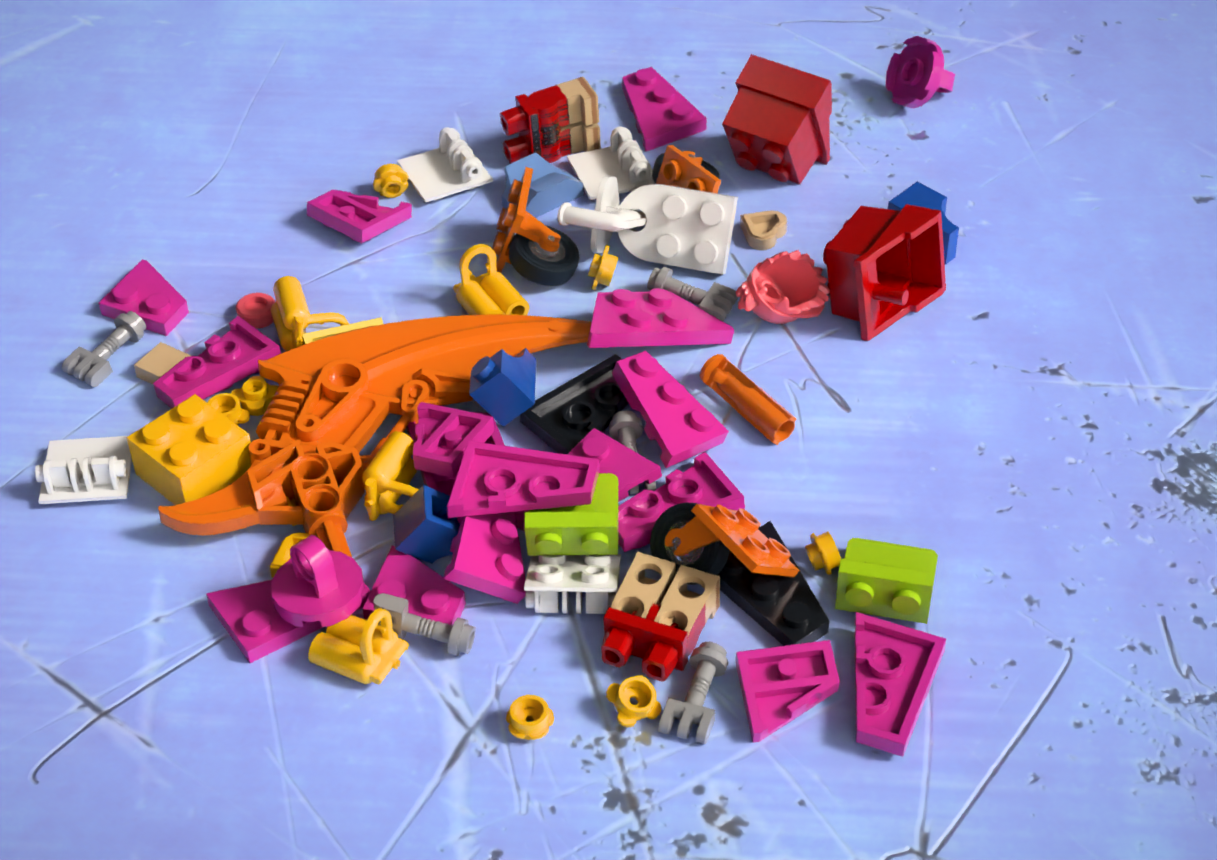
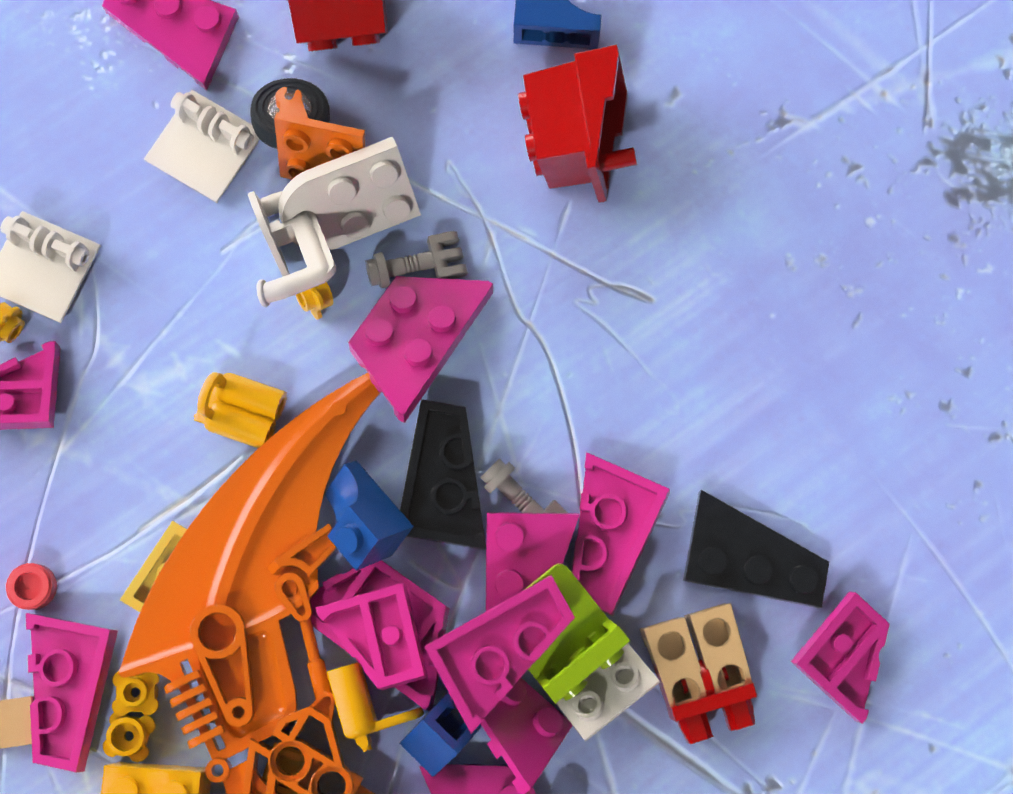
camera: 40 degrees left, 35 degrees up
yellow piece [271,276,349,351] -> none
plate [492,167,579,286] -> none
hips [500,76,601,164] -> none
medium blue slope [502,152,584,218] -> none
yellow plate [606,675,661,728] -> none
dark pink wing [612,351,729,468] -> none
orange plate [650,502,800,585] -> none
light grey hinge [658,642,728,744] -> none
orange piece [700,354,796,445] -> none
coral hair [736,250,830,324] -> none
tan tile [740,211,787,250] -> none
yellow plate [805,531,841,575] -> none
lime bracket [835,538,938,624] -> none
dark pink wing [855,612,946,757] -> none

